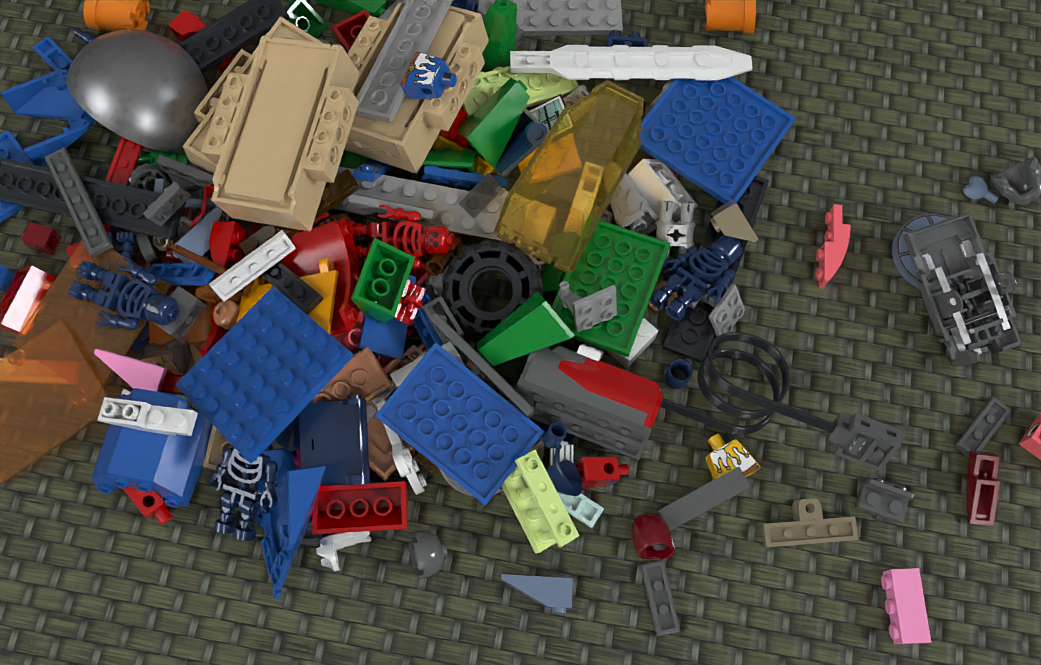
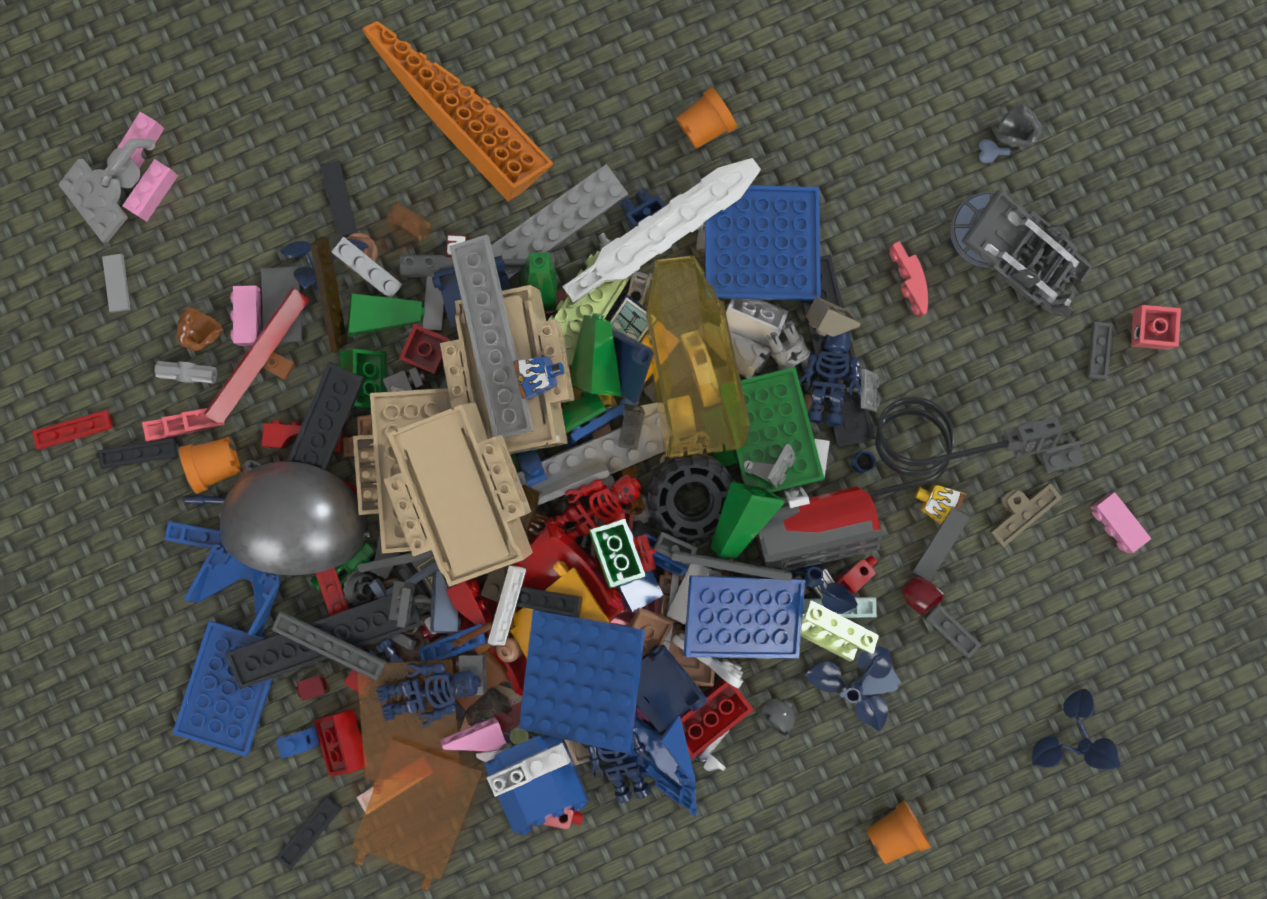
camera: 30 degrees left, 15 degrees up
red piece [190,185,214,229] -> none
dark red slope [966,450,1000,526] -> none
none -> dark blue plant [805,646,892,731]

